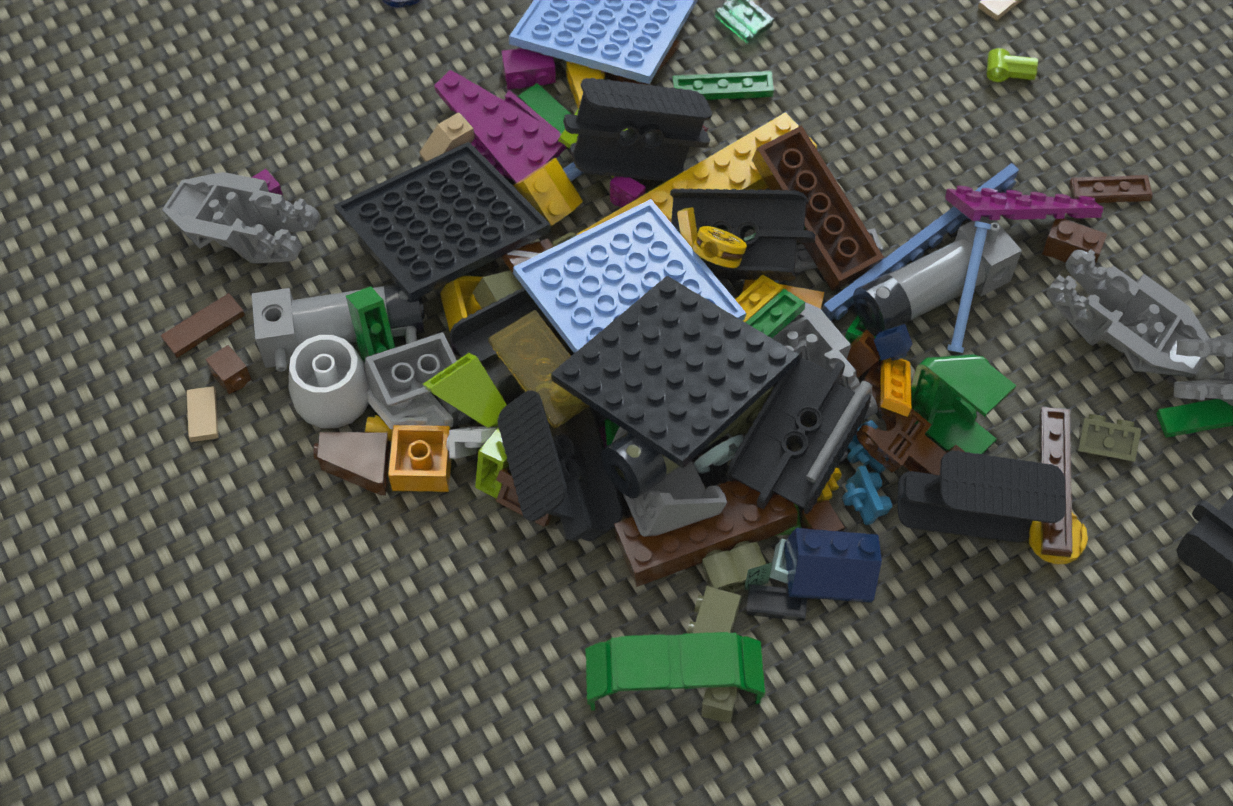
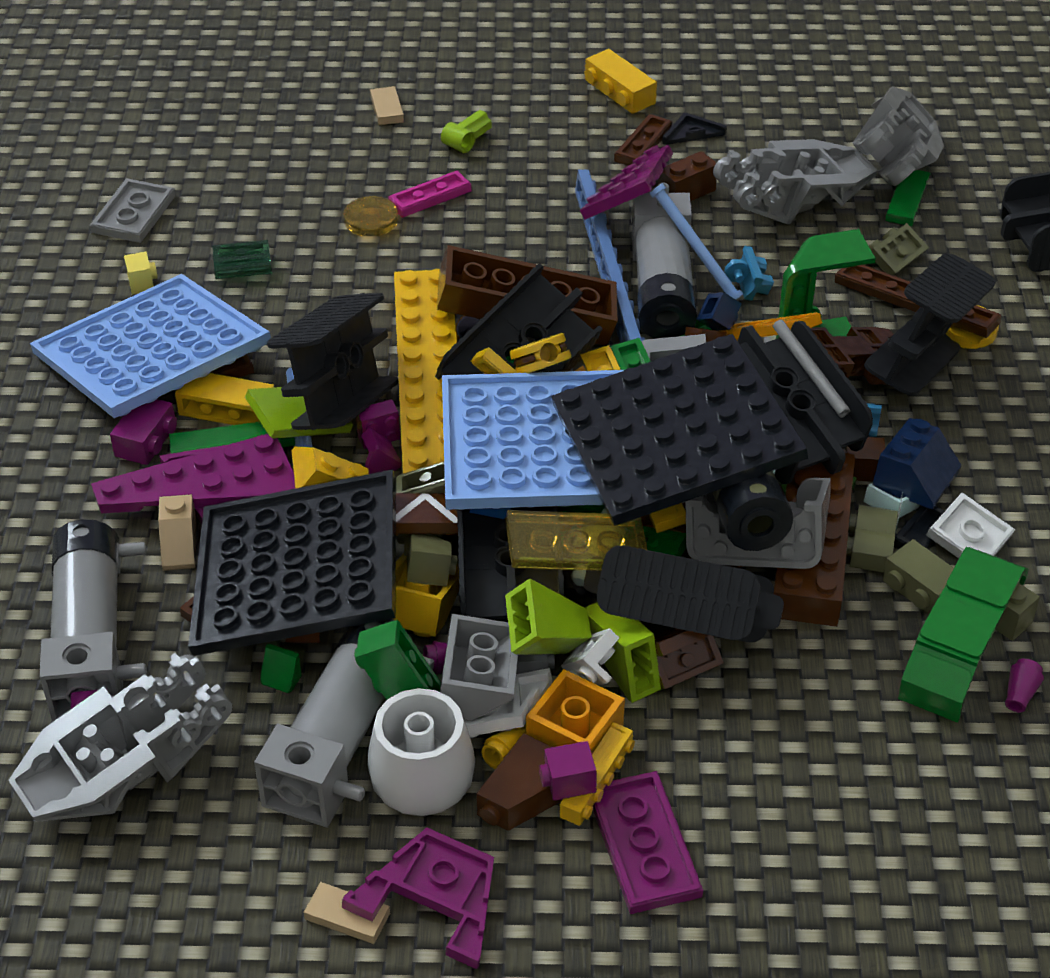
camera: 60 degrees left, 15 degrees down
reddish brown tile [161,293,245,358] -> none
reddish brown brick [205,345,251,395] -> none
plate [672,71,774,100] -> none
none -> light grey piece [40,519,147,722]
none -> green slope [260,644,302,693]
none -> magenta wing [342,828,494,969]
none -> clear yellow tile [343,196,398,236]
none -> magenta tile [361,427,402,474]
none -> dark pink tile [388,170,472,218]
none -> magenta brick [539,741,597,801]
none -> yellow piece [560,722,635,826]
none -> yellow brick [584,49,657,114]
none -> magenta tile [593,771,703,914]
none -> black tile [662,112,727,145]
none -> dark azure hips [724,246,774,301]
none -> white tile [926,493,1015,558]
none -> magenta cone [1005,659,1044,713]

